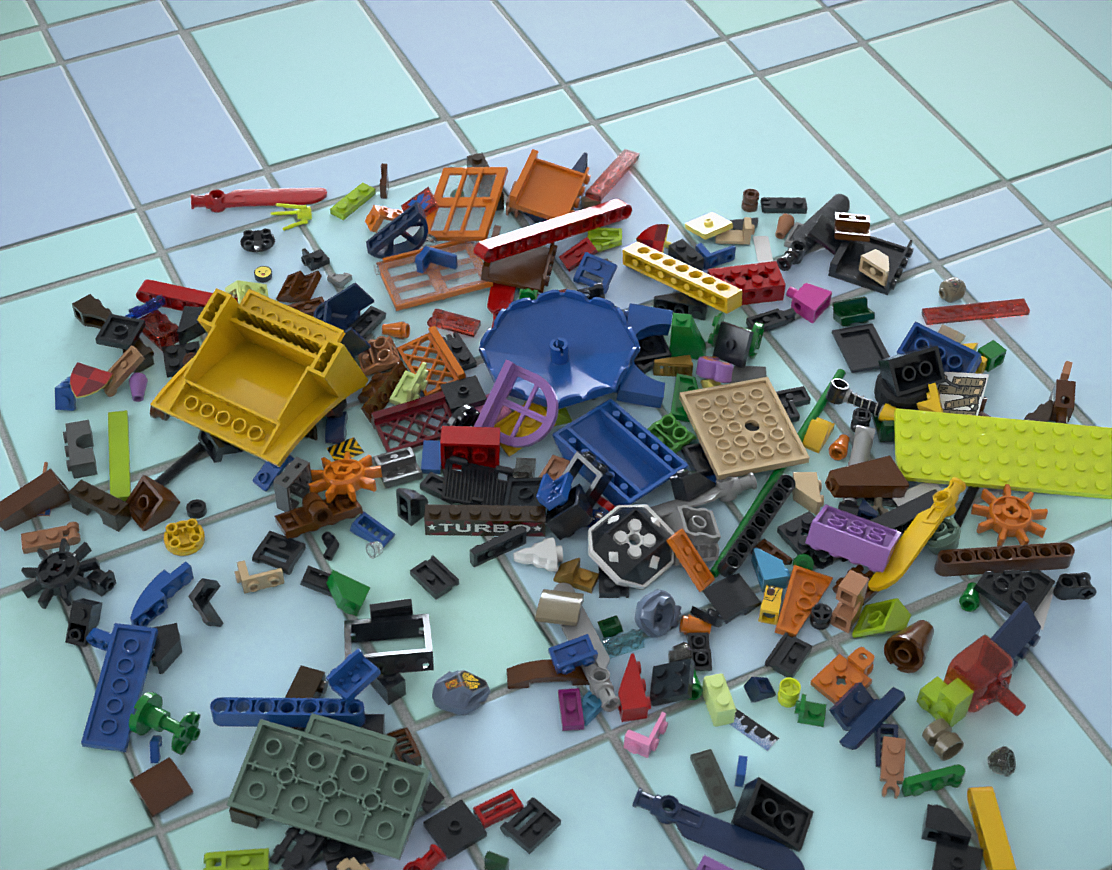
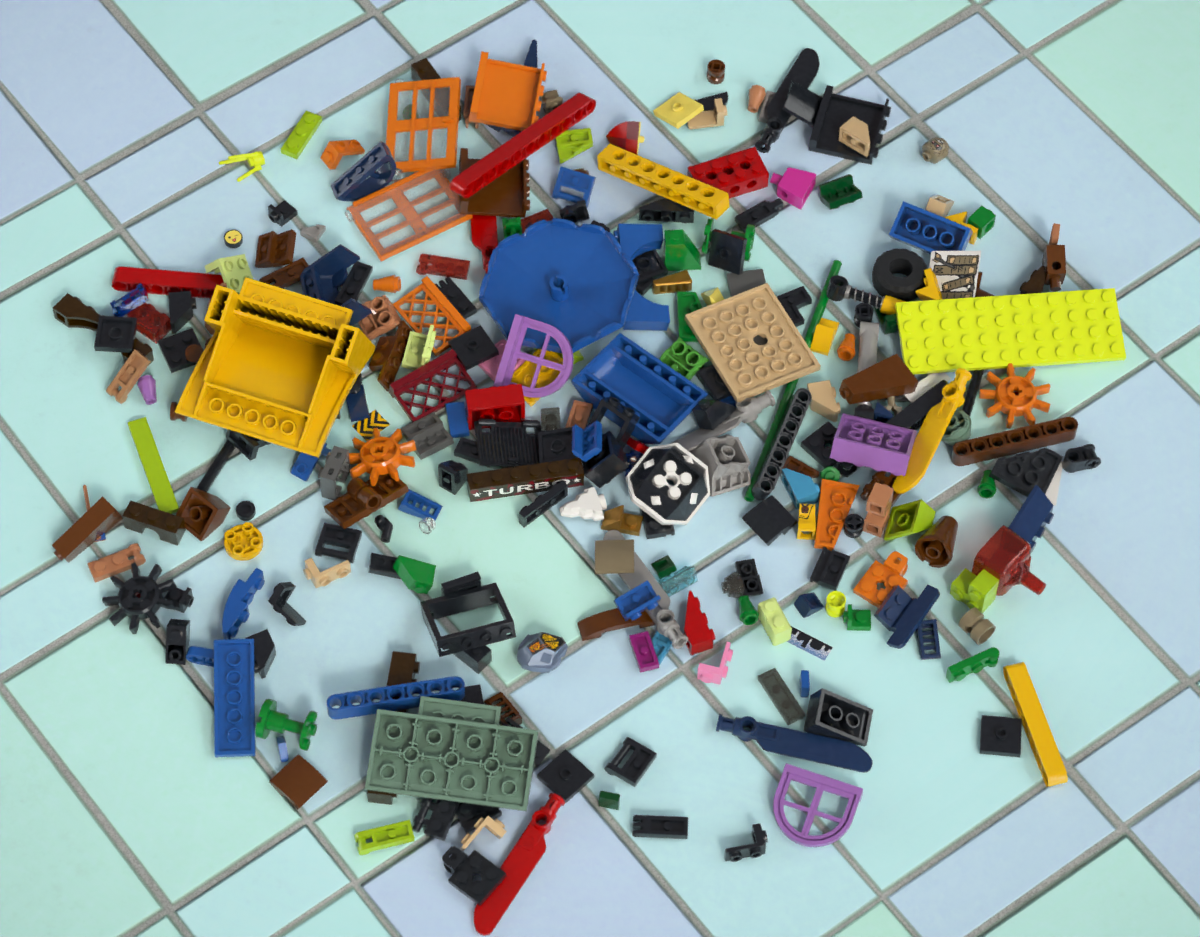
camera: 10 degrees left, 10 degrees up
blue bracket [55,376,76,411] -> none
dark grey arch [63,420,98,479] -> none
shield [70,362,113,398] -> none
red piece [191,188,327,213] -> none
black dish [240,228,275,252] -> none
blue bracket [326,648,381,703] -> none
reddish brown tile [380,163,389,199] -> none
clear red tile [401,187,439,216] -> none
black plate [410,555,459,600] -> none
blue bracket [415,246,458,274] -> none
black tile [446,405,480,427] -> none
red tile [473,788,524,829] -> none
red plate [559,237,598,272] -> none
clear red tile [585,149,640,202] -> none
sand blue helmet [634,589,681,638] -> none
black plate [650,658,695,706] -> none
orange tile [666,528,715,592] -> none
black brick [668,239,704,272] -> none
orange cone [679,614,711,635] -> none
black plate [690,606,724,627] -> none
blue bracket [695,243,736,270] -> none
medium lavender animal [696,356,734,383] -> none
white sticker [753,236,773,263] -> none
black hinge [760,197,807,214] -> none
black piece [831,323,890,373] -> none
reddish brown slope [834,212,870,242] -> none
black slope [878,345,946,397] -> none
nougat plate [880,736,906,799] -> none
clear red tile [921,298,1030,325] -> none
black slope [921,804,972,845] -> none
clear smoke cone [987,746,1016,777] -> none

